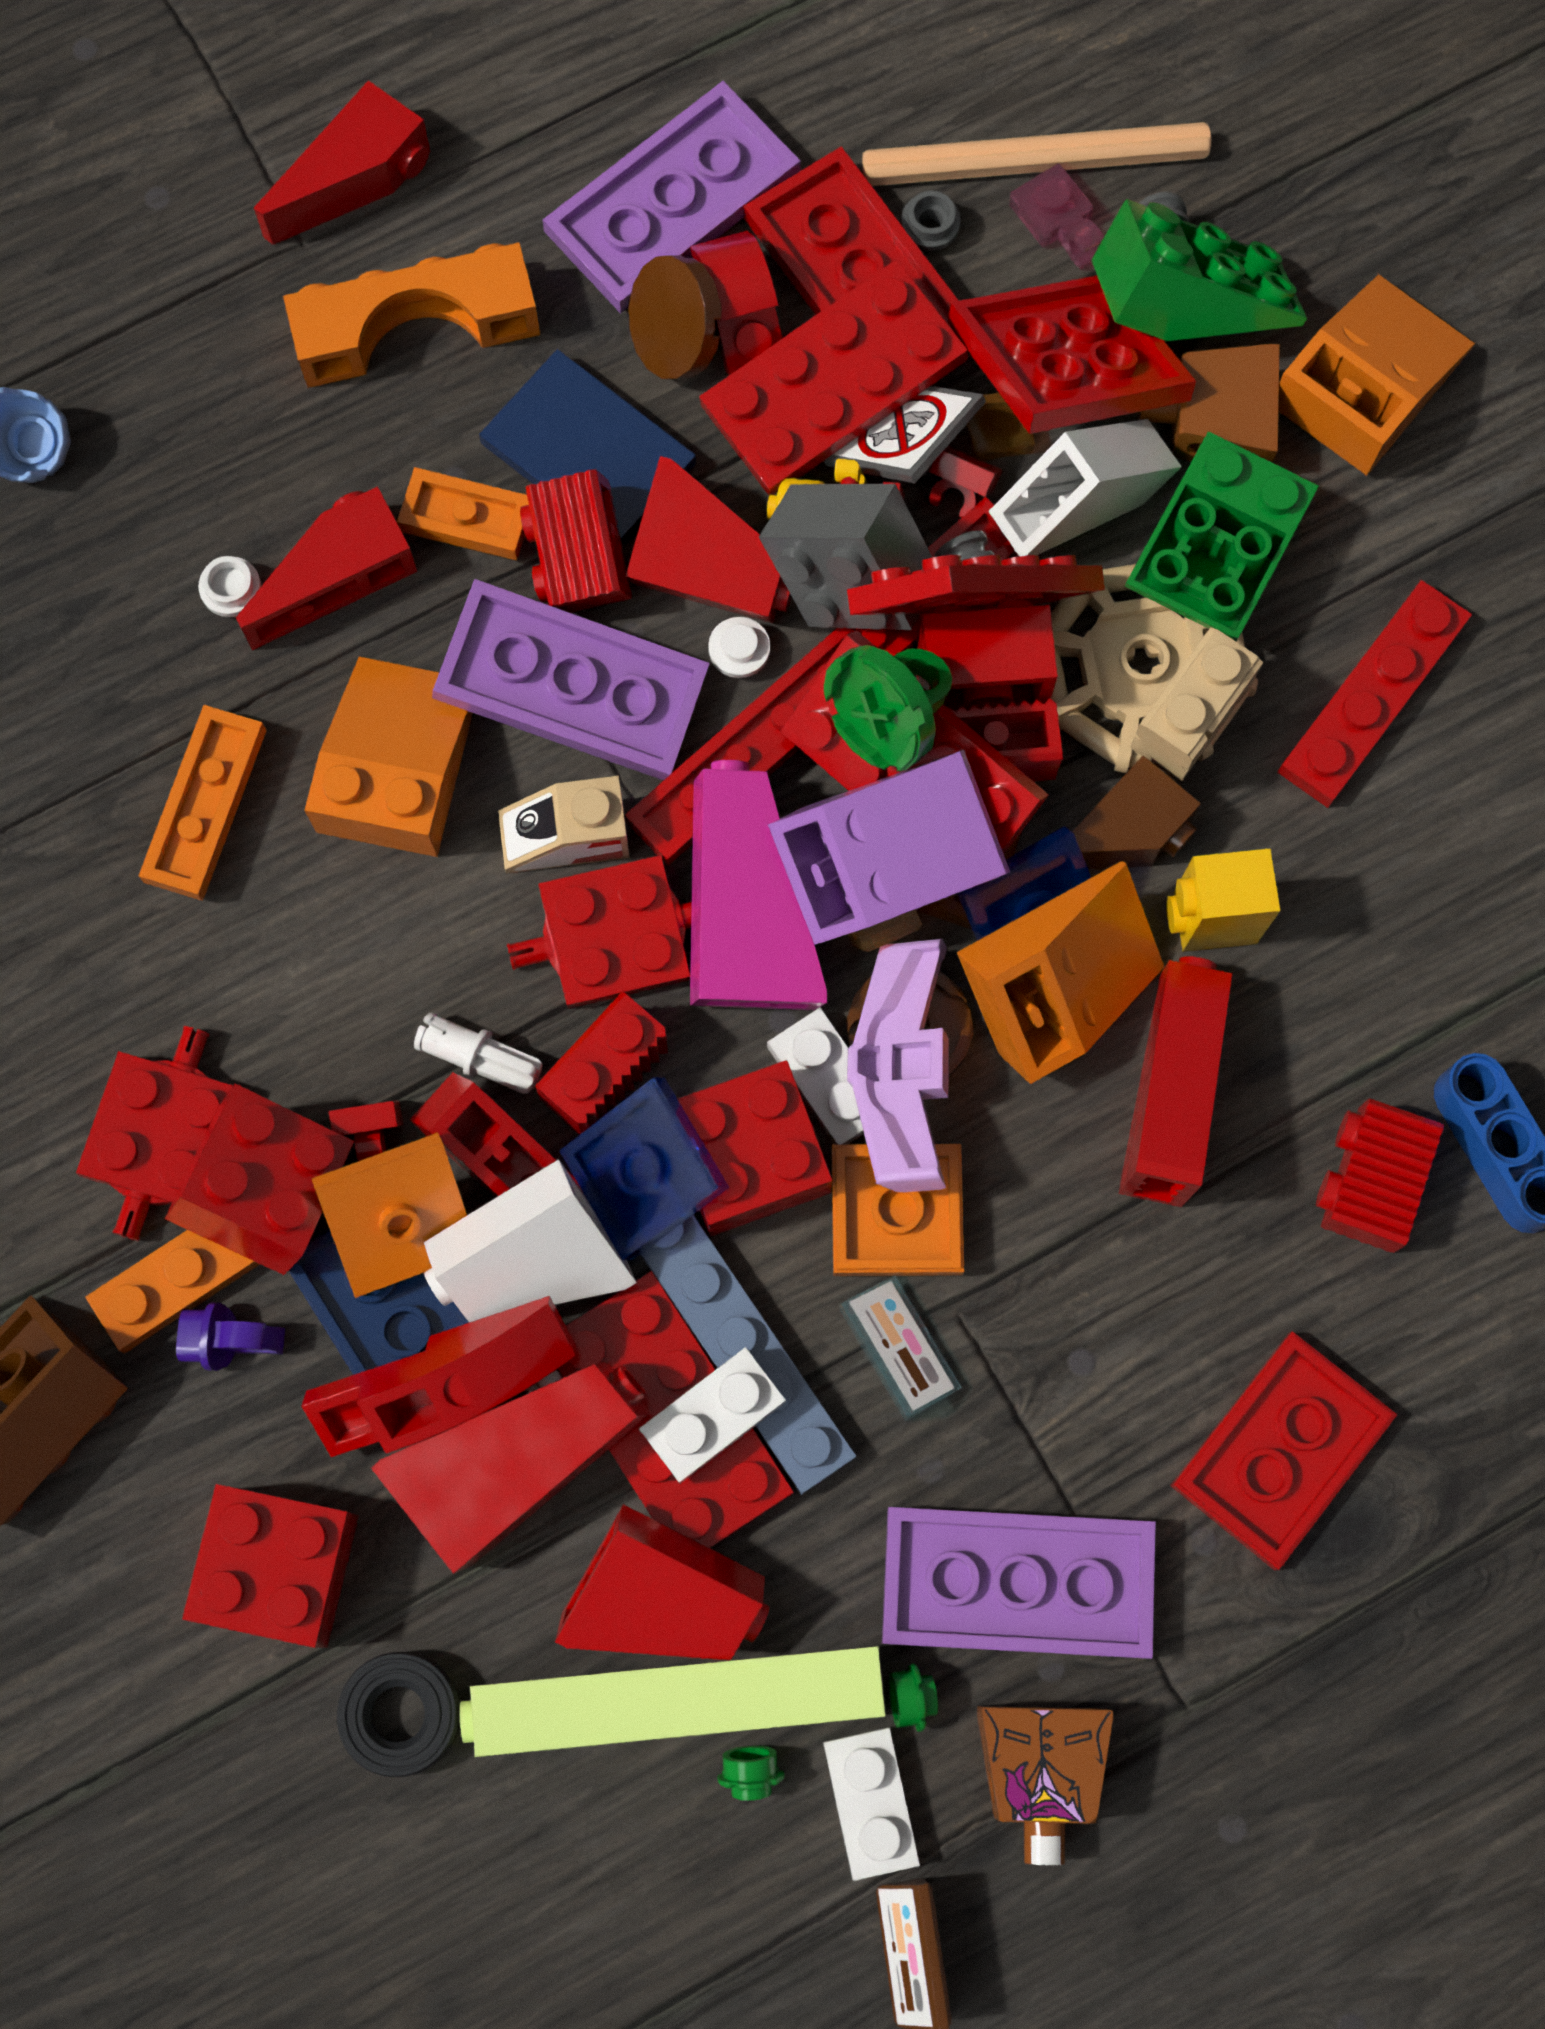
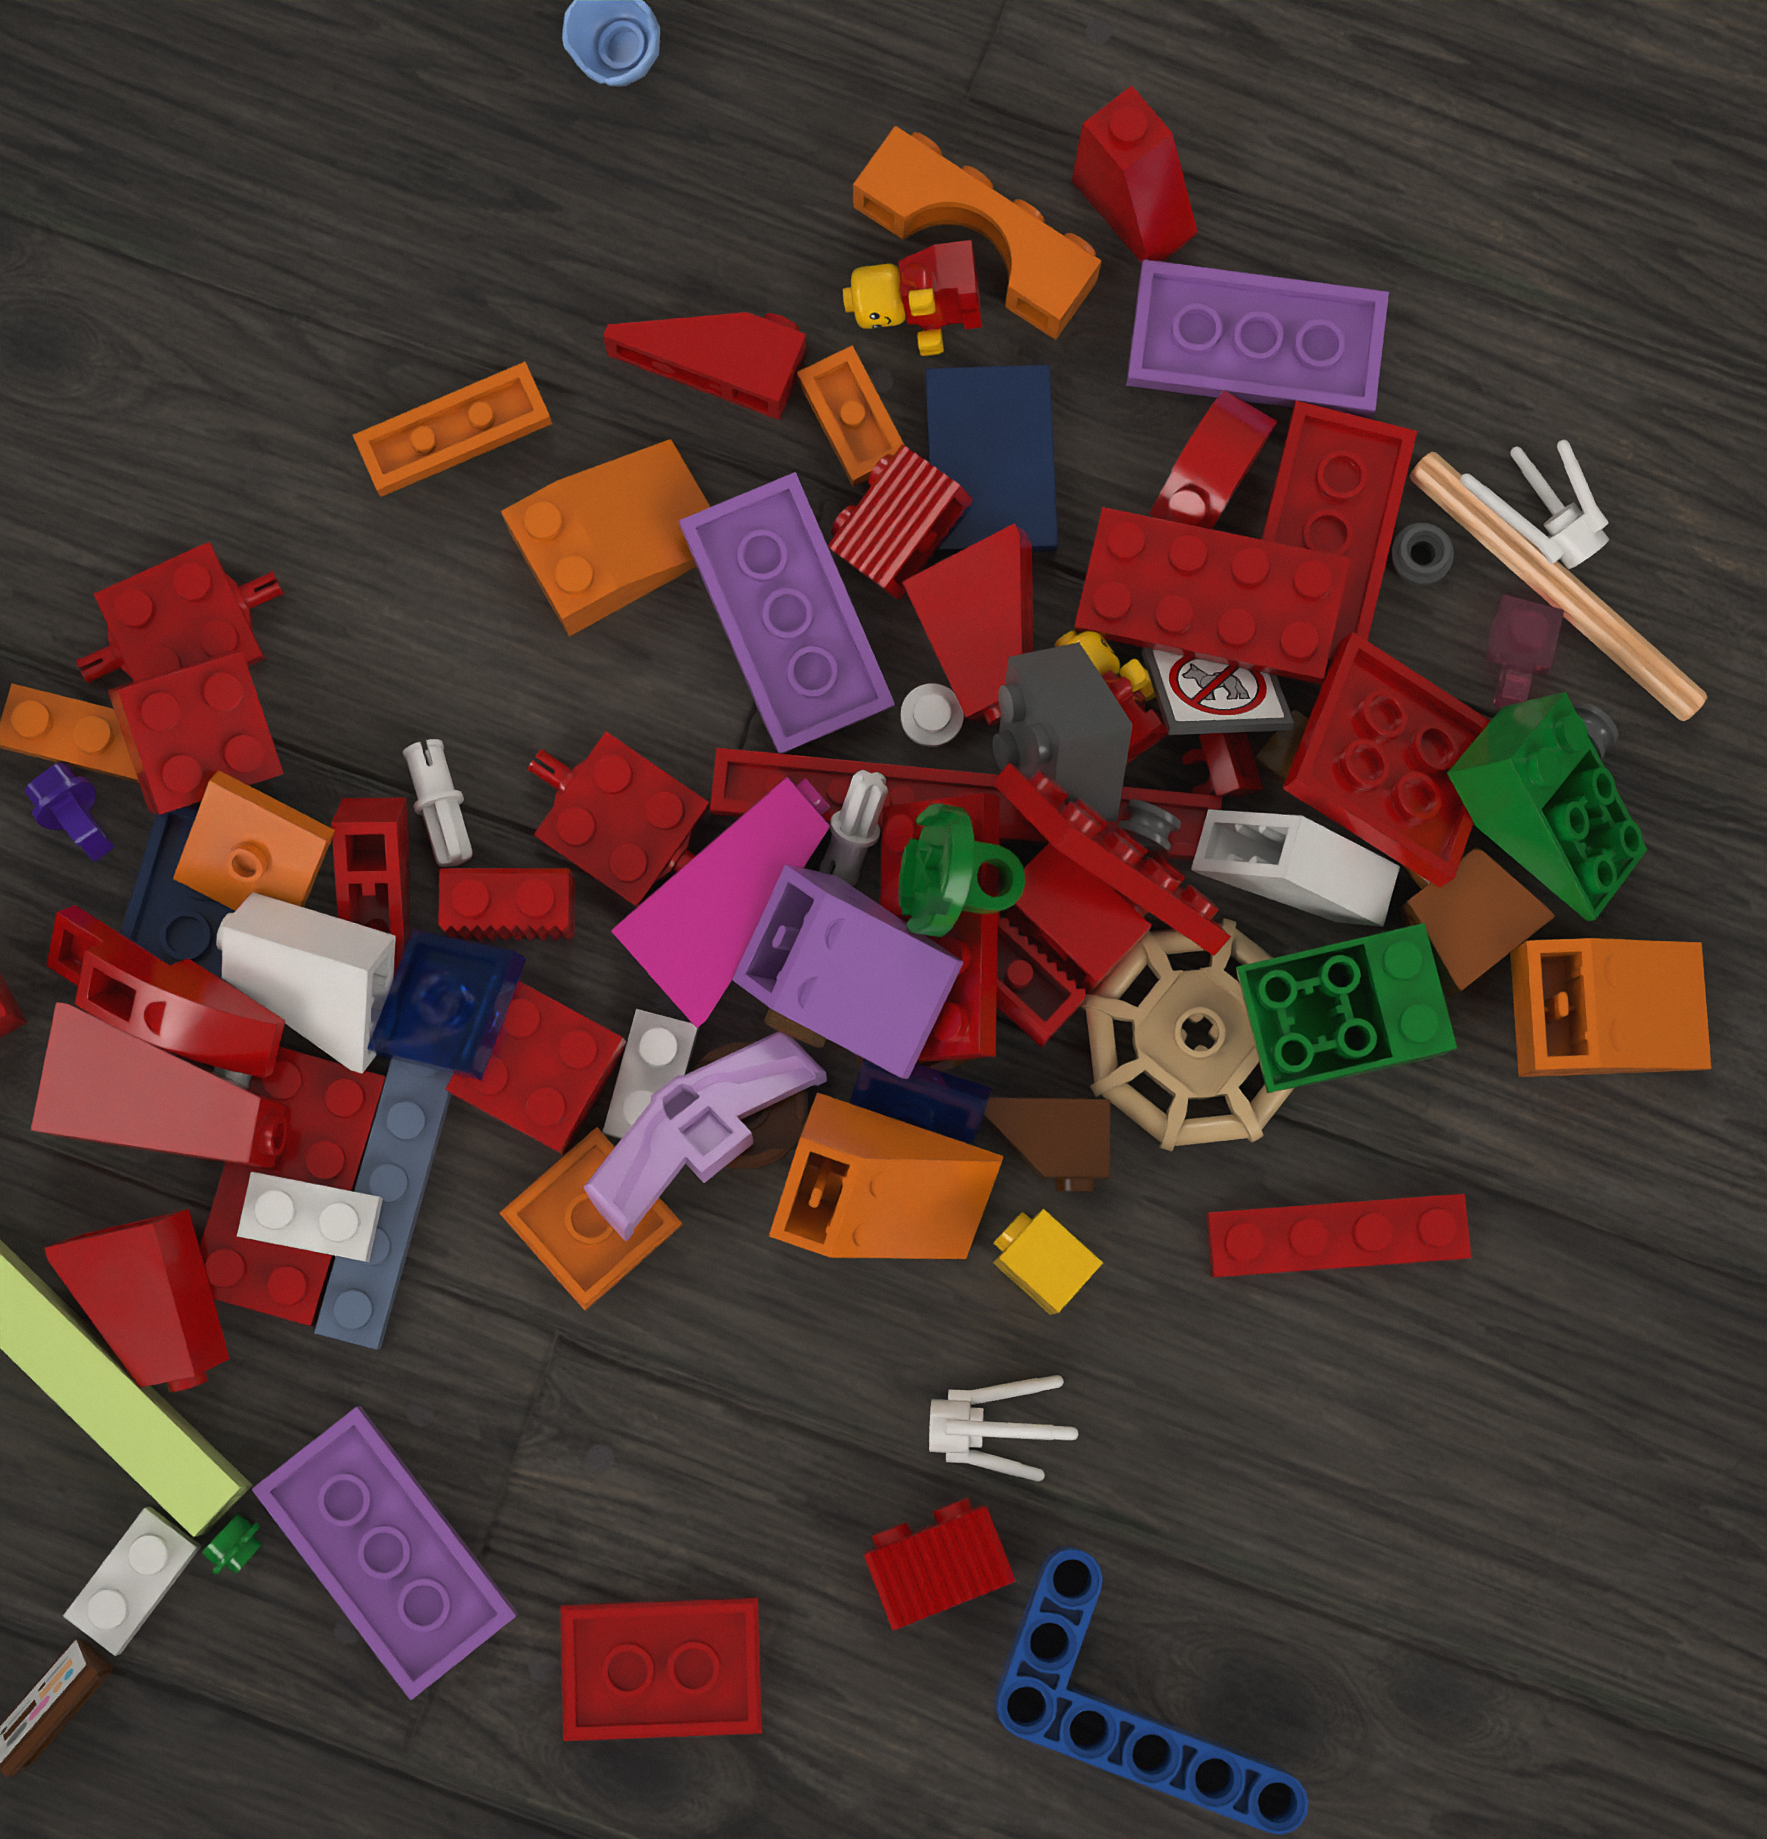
camera: 45 degrees right, 5 degrees up
white plate [199,556,262,617] -> none
red slope [254,80,431,245] -> none
red tile [328,1100,403,1161] -> none
slope [498,776,630,873] -> none
reddish brown tile [628,255,722,379] -> none
green plate [717,1746,784,1801] -> none
slope [839,1276,962,1422] -> none
dark orange torso [977,1706,1113,1865] -> none
red slope [1118,956,1232,1207] -> none
tan brick [1130,627,1263,781] -> none
none -> white axle [819,770,888,886]
none -> piece [843,240,982,356]
none -> white plant [929,1375,1078,1482]
none -> red slope [1072,85,1198,263]
none -> white plant [1460,440,1609,569]

